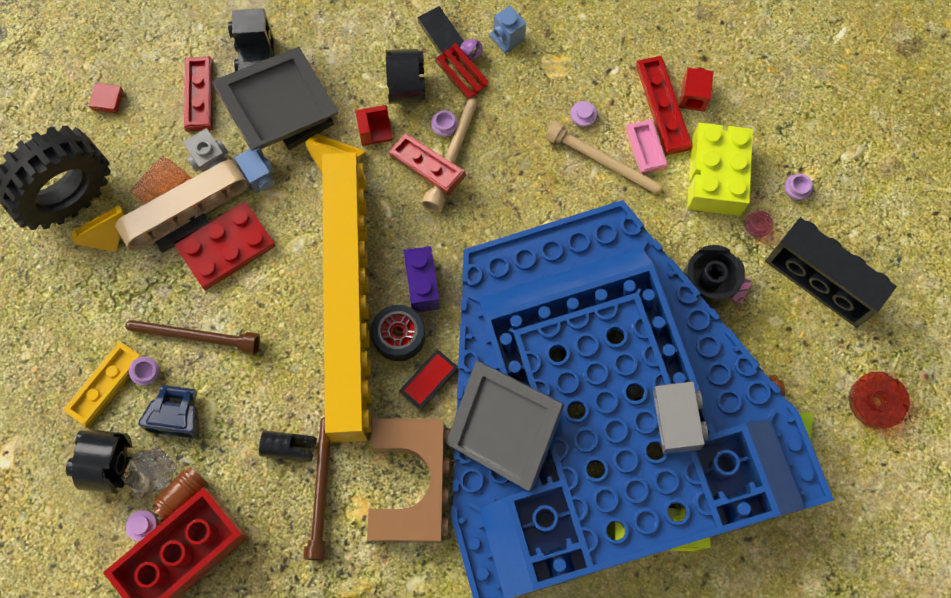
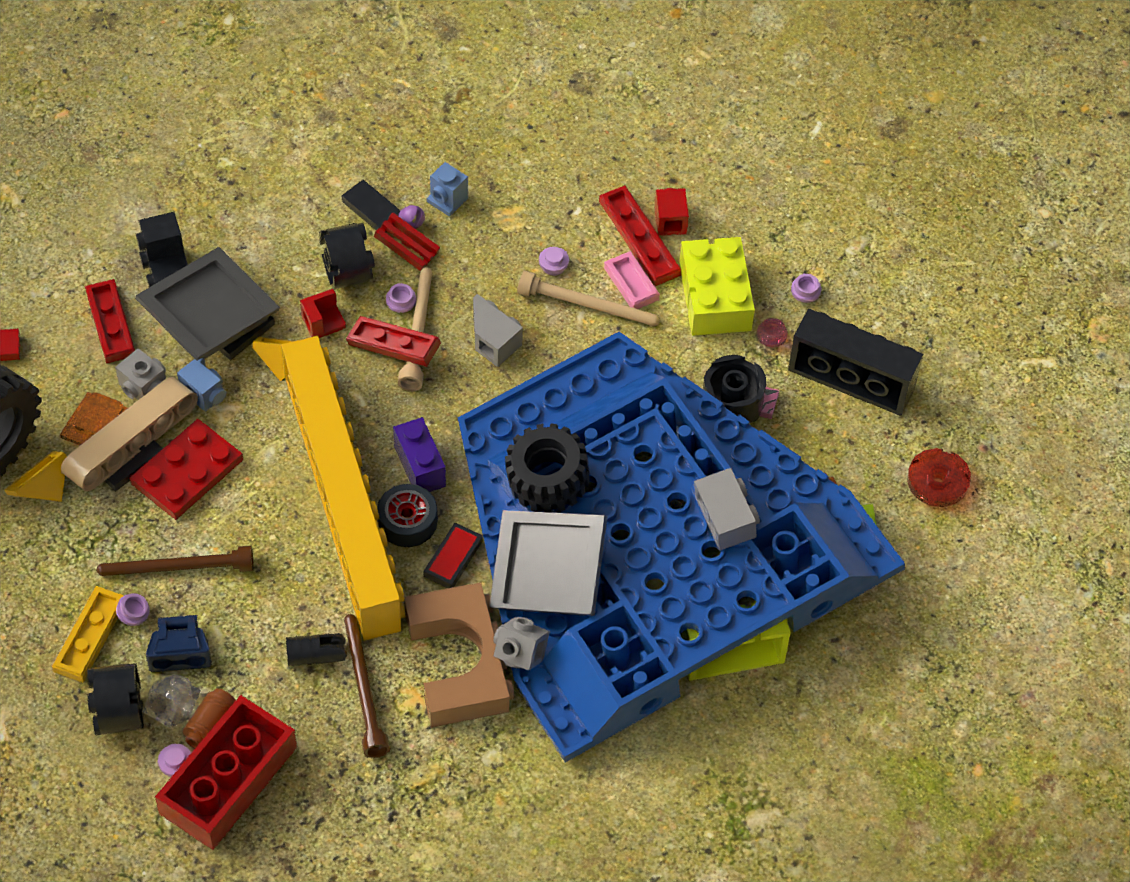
camera: 15 degrees left, 15 degrees down
none -> light grey slope [473,294,523,367]
none -> light grey brick [493,617,550,670]
none -> black tyre [505,423,590,513]

